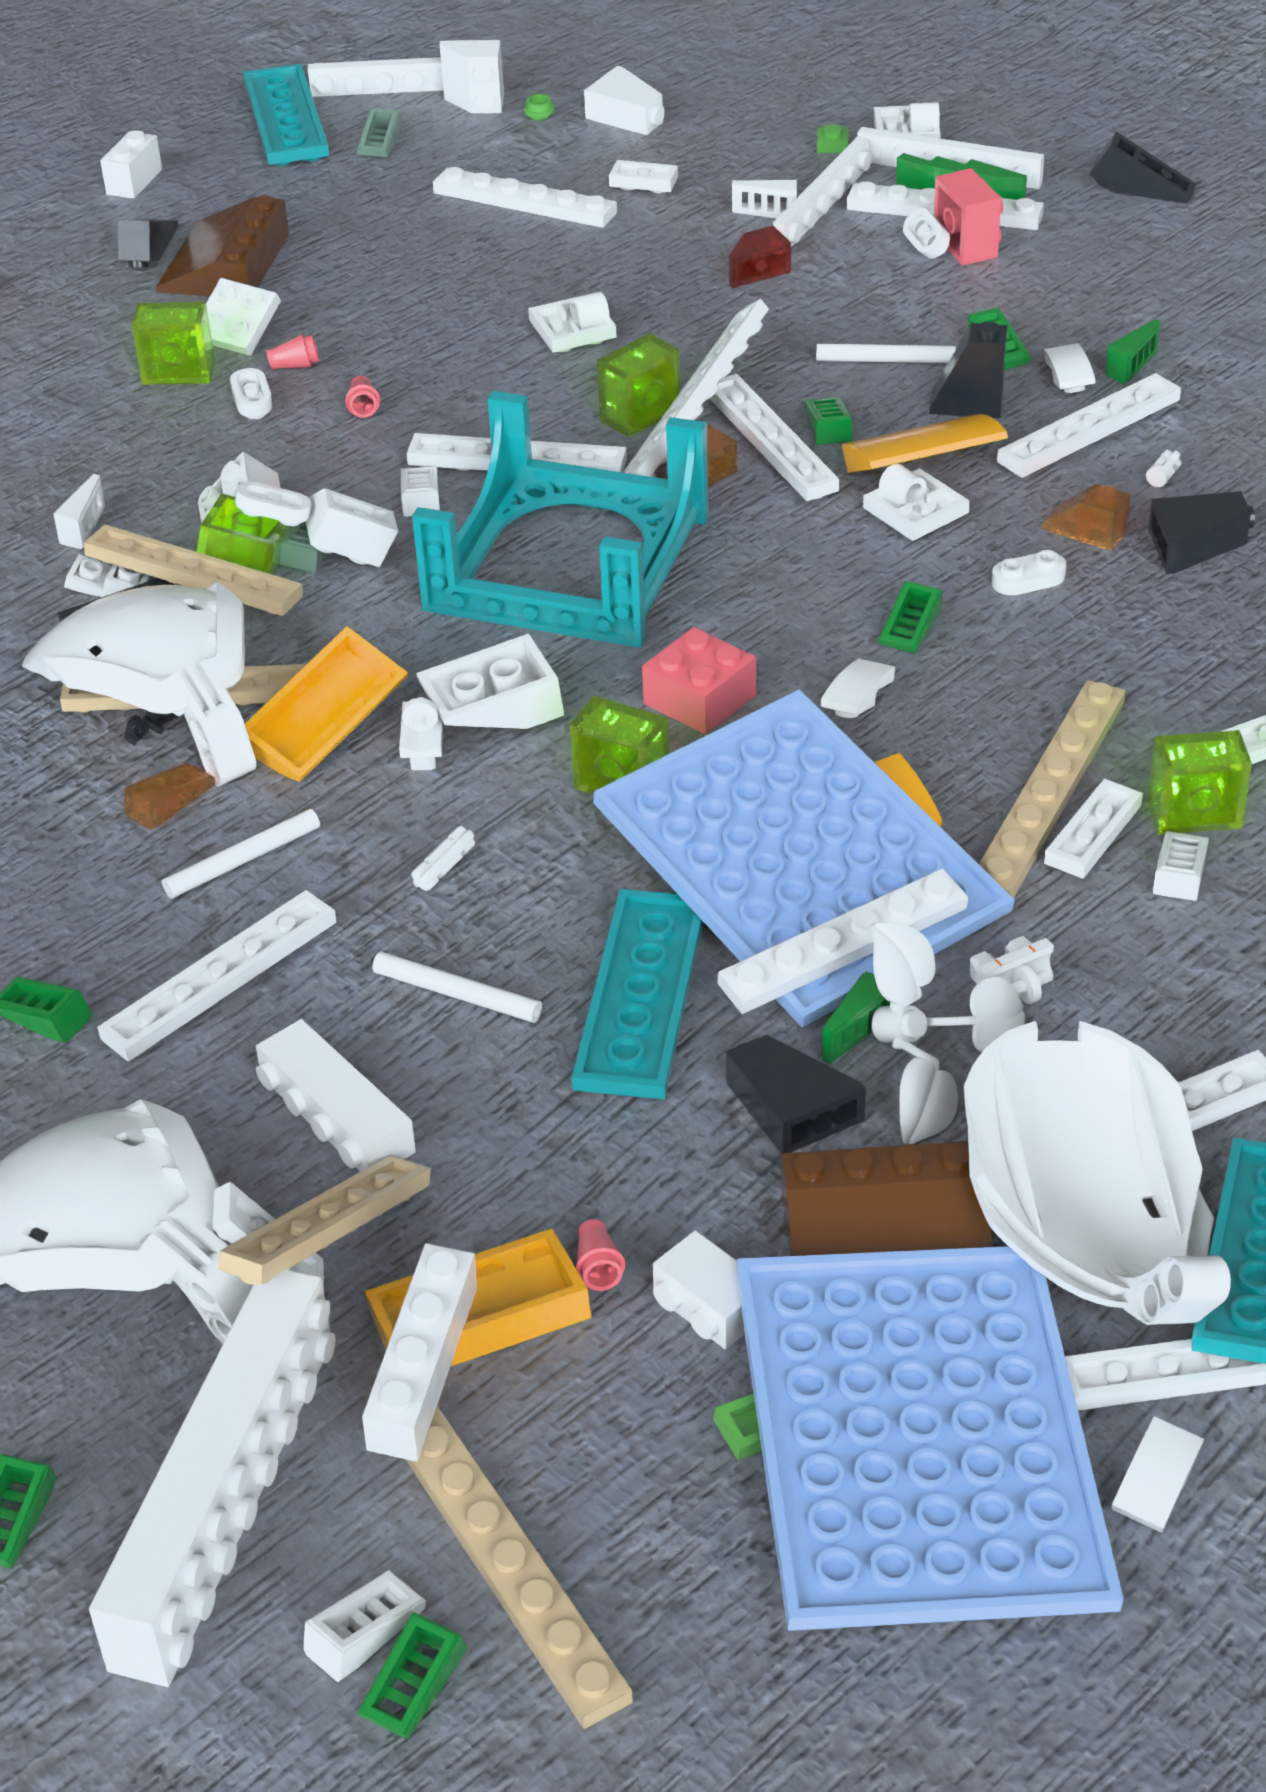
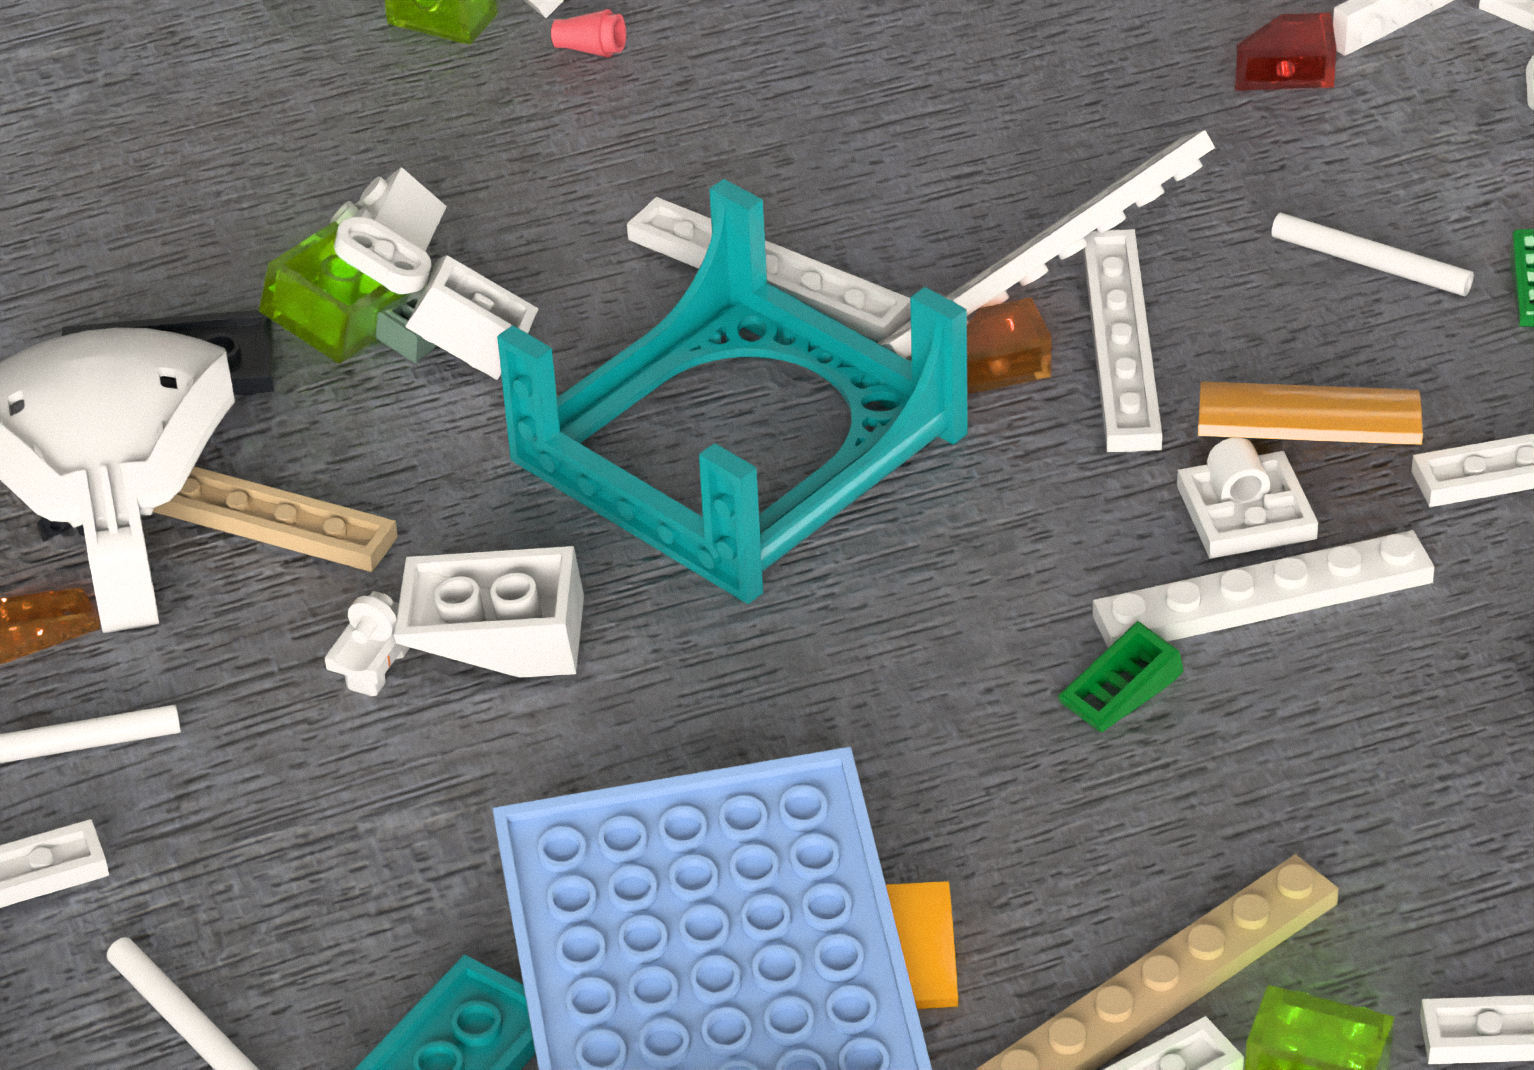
camera: 25 degrees right, 0 degrees up
white slope [53,474,105,549] -> none
white slope [64,554,151,597] -> none
tan plate [84,524,303,616] -> none
white plate [230,368,273,419] -> none
light orange slope [245,626,408,782] -> none
coral cone [345,376,381,418] -> none
white slope [401,466,440,517] -> none
white axle [411,826,475,891] -> none
white plate [528,291,617,353] -> none
clear neon green brick [570,695,669,795] -> none
clear neon green brick [597,333,680,438] -> none
coral brick [642,627,757,735] -> none
green slope [804,397,852,445] -> none
white slope [821,659,895,718] -> none
black slope [929,322,1008,418] -> none
white plate [992,550,1066,595] -> none
clear orange slope [1042,484,1131,551] -> none
none -> white plate [1093,530,1434,648]

